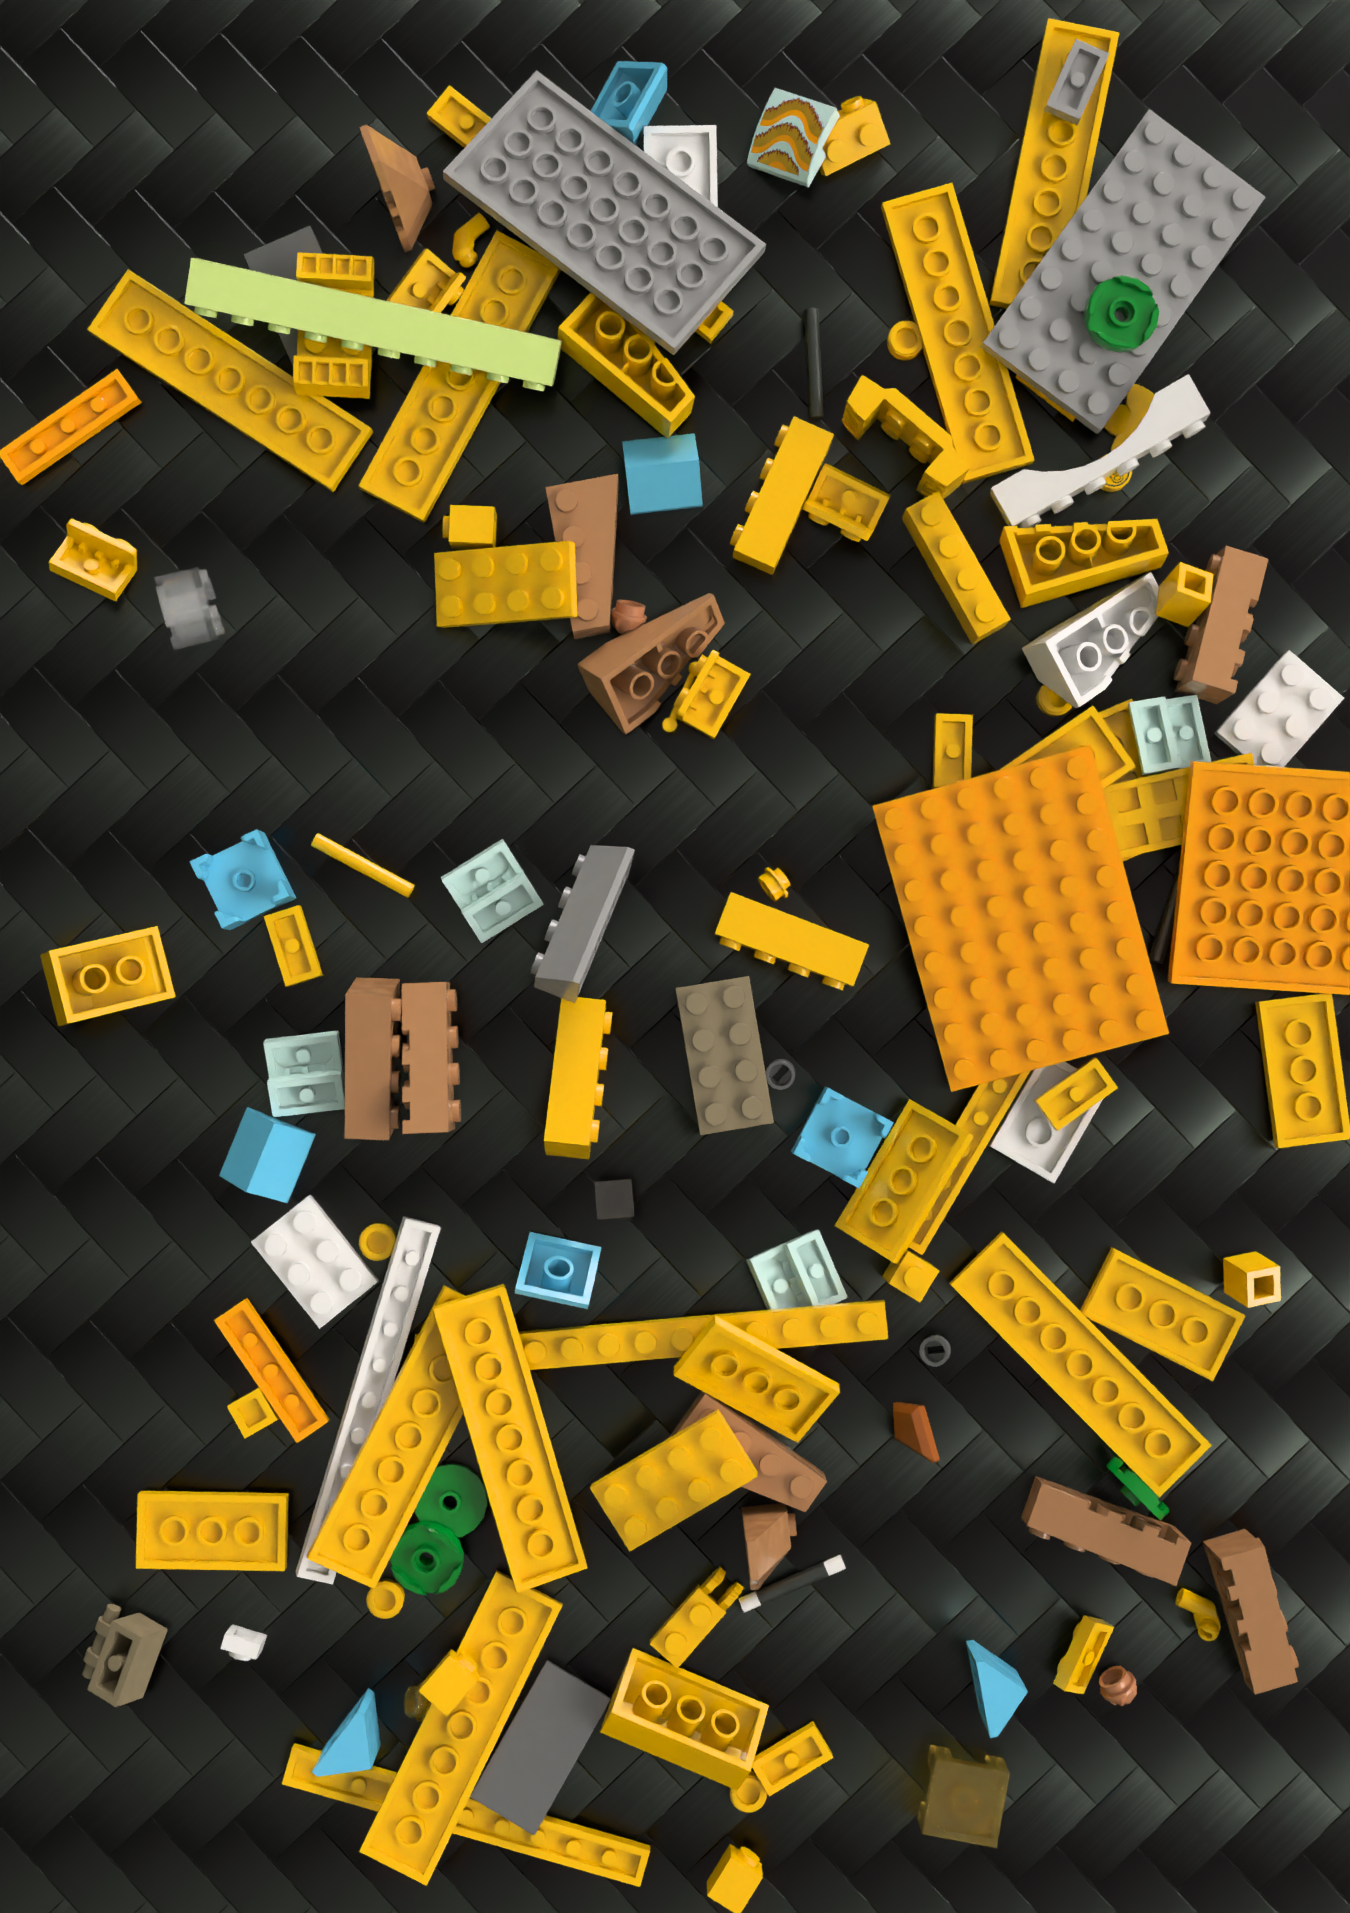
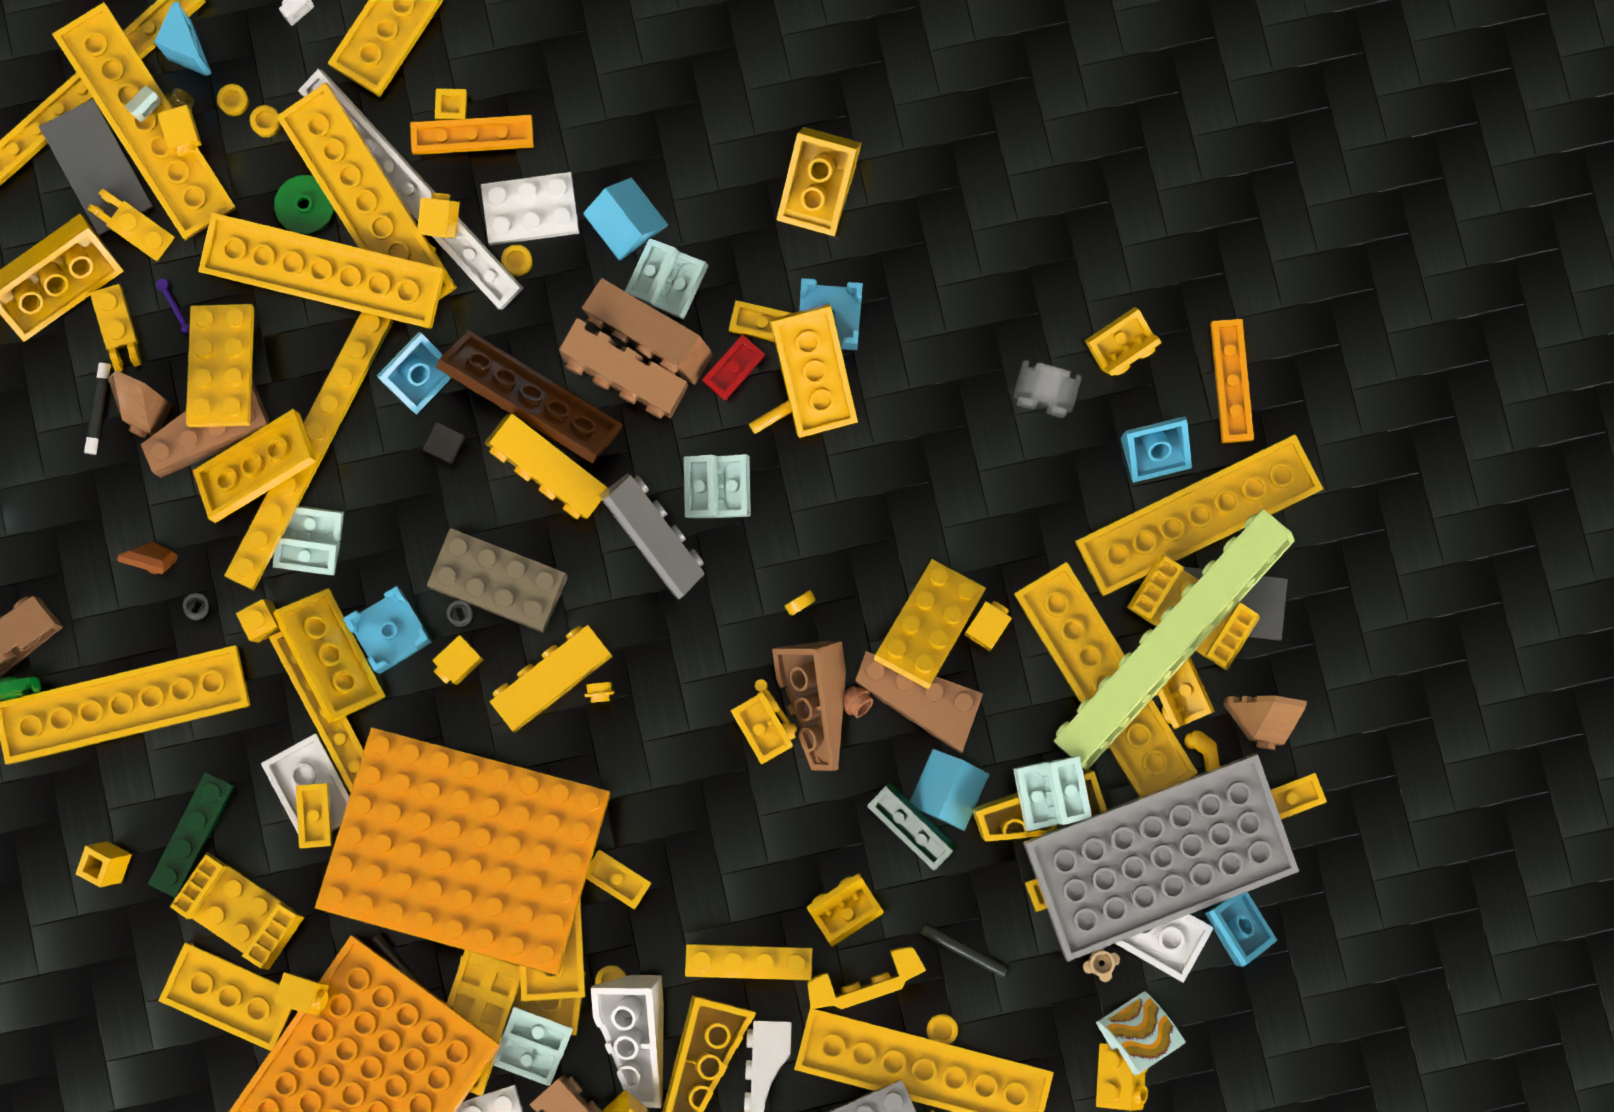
camera: 125 degrees right, 5 degrees down
green plate [390,1521,464,1595] -> none
yellow brick [730,417,834,575] -> none
yellow tile [1080,1247,1246,1381] -> none
none -> yellow hinge [87,188,175,262]
none -> light aqua slope [125,86,162,122]
none -> dark green plate [148,772,235,898]
none -> dark purple hinge [156,278,190,335]
none -> yellow plate [170,852,304,970]
none -> yellow tile [217,84,249,116]
none -> yellow brick [274,973,329,1016]
none -> yellow brick [417,193,460,238]
none -> yellow brick [432,635,484,685]
none -> reddish brown plate [436,330,623,463]
none -> red plate [702,334,766,401]
none -> yellow plate [769,304,858,438]
none -> yellow tile [784,590,816,615]
none -> plate [867,782,957,871]
none -> light aqua slope [1013,756,1092,831]
none -> tan plate [1083,948,1120,982]
none -> medium azure slope [1121,416,1192,483]

